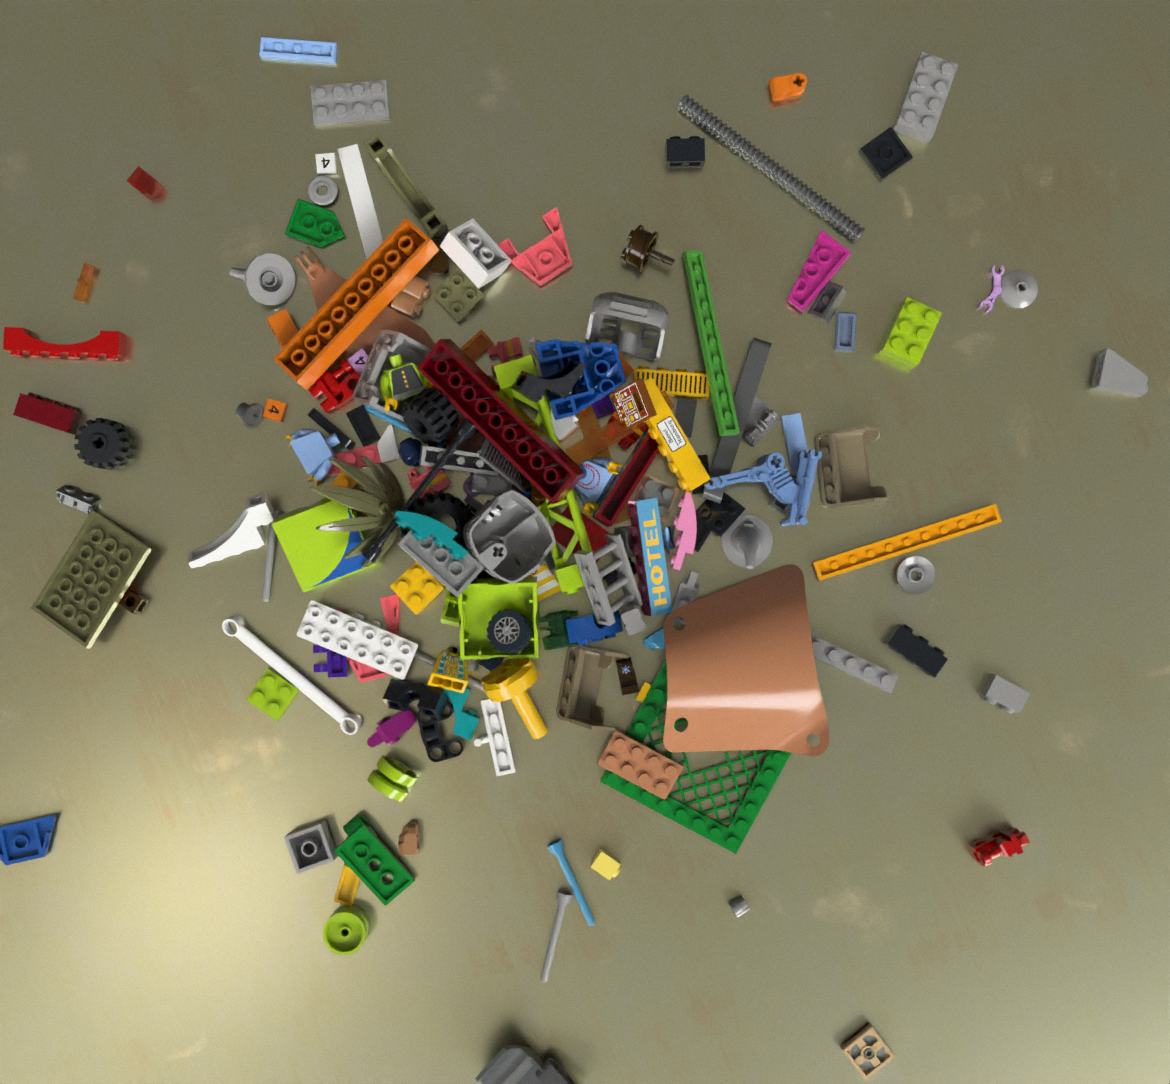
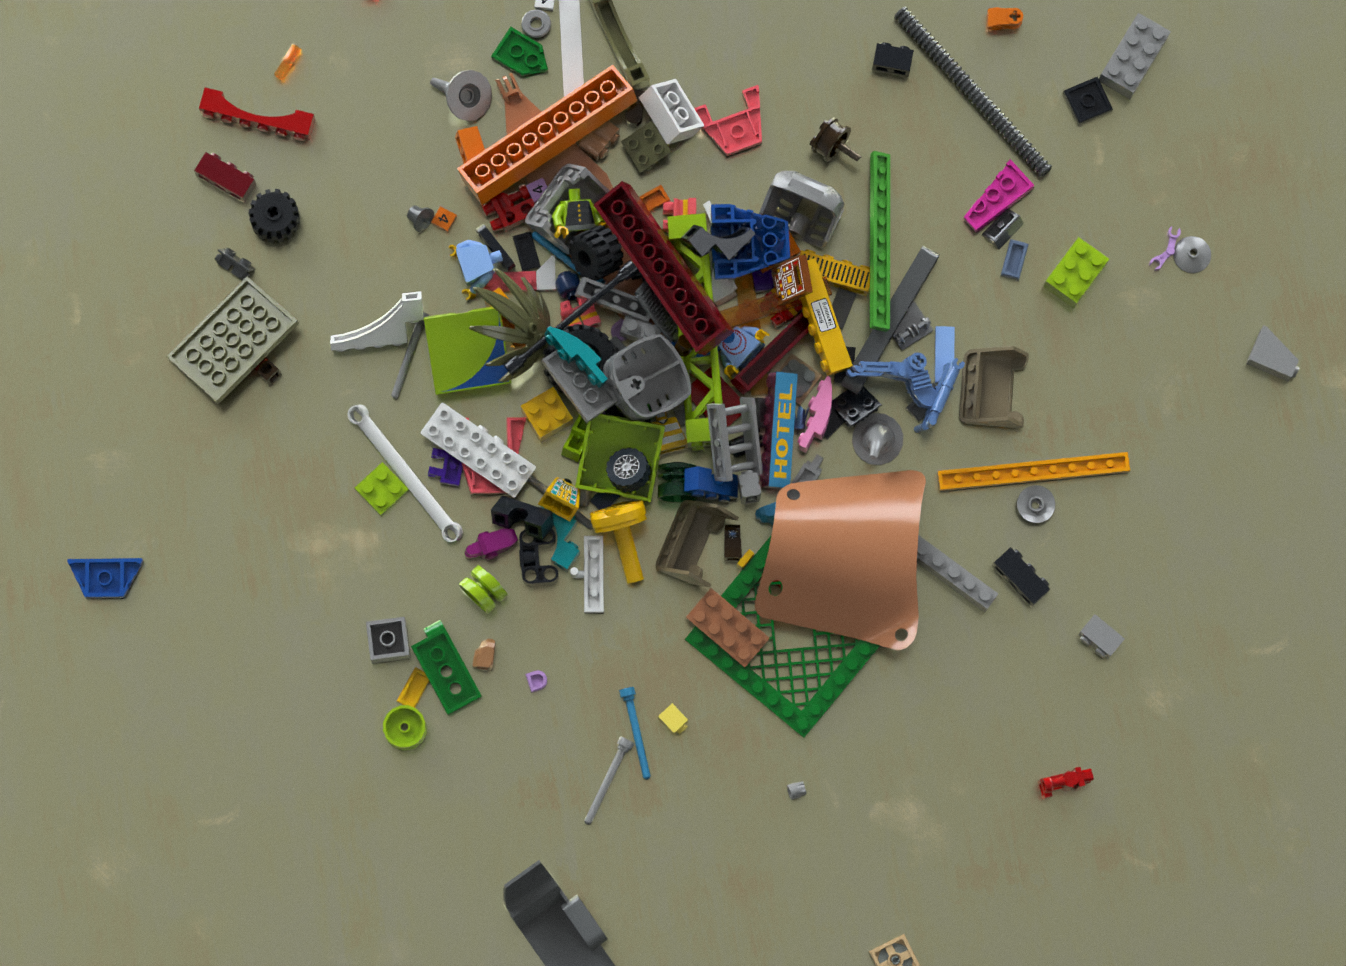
camera: 10 degrees right, 10 degrees down
none -> lavender tile [525,670,547,693]

